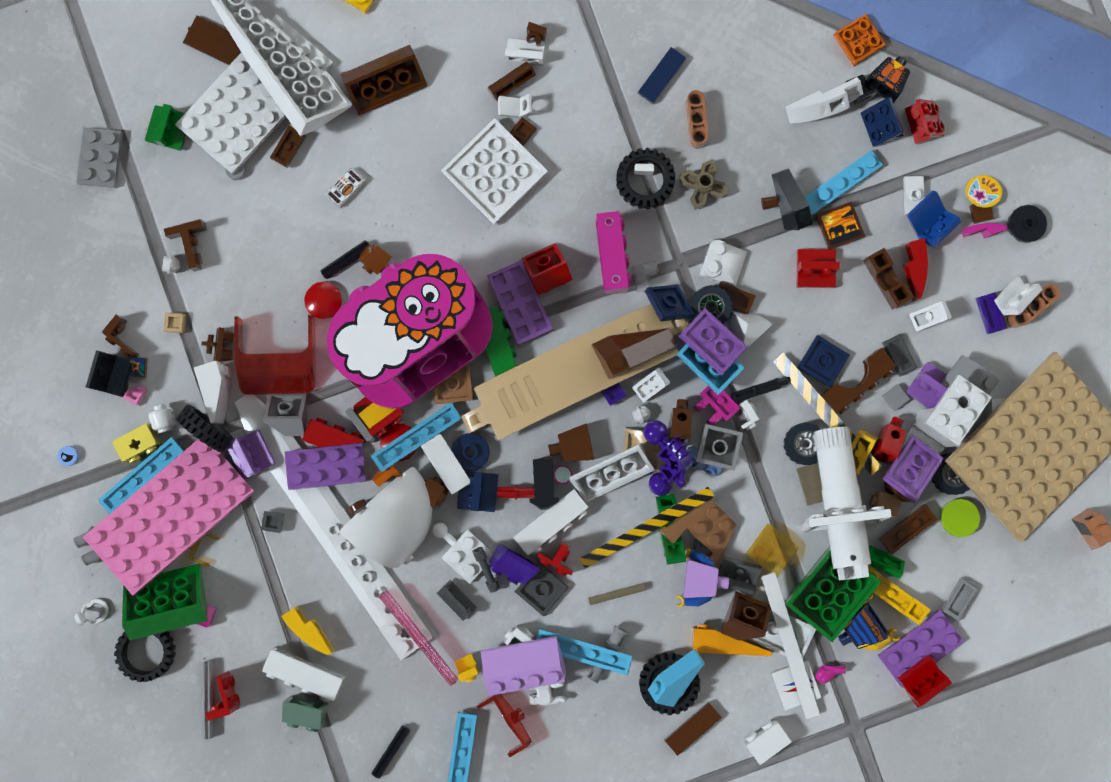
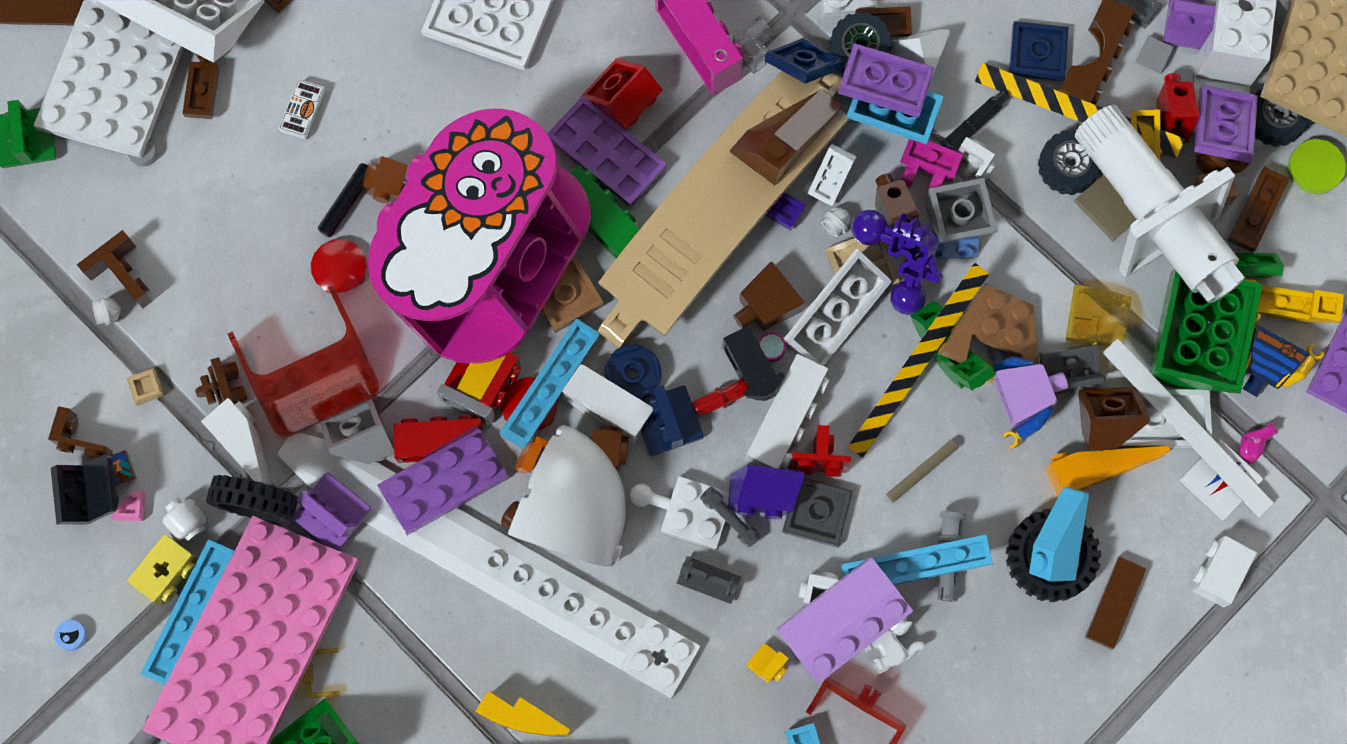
camera: 30 degrees left, 10 degrees down
dark grey plate [261,511,284,533] -> none
clear pink axle [379,590,458,686] -> none

